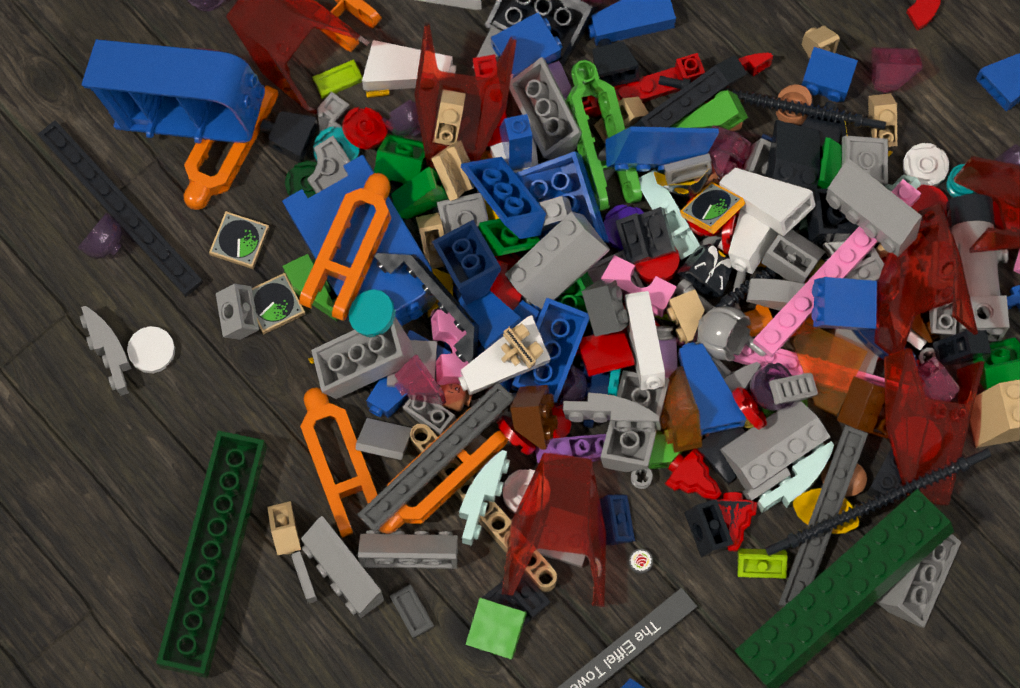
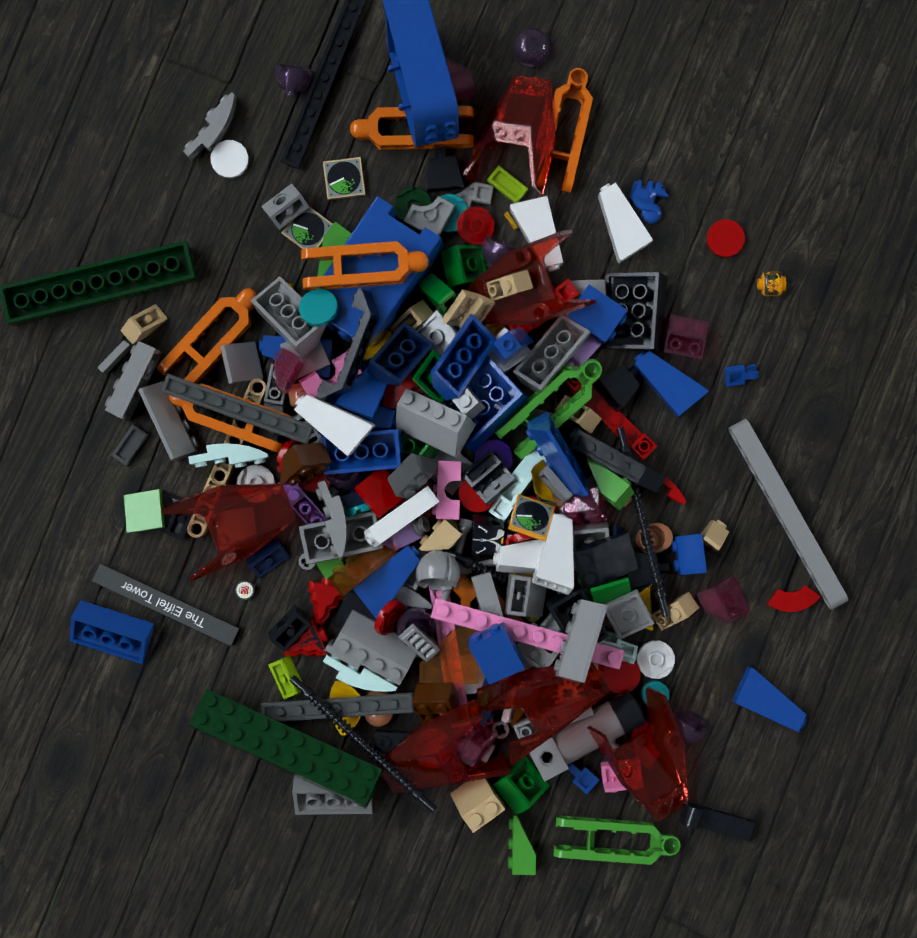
camera: 60 degrees right, 15 degrees up
tan hips [500,324,544,369] -> none
black brick [933,330,991,366] -> none

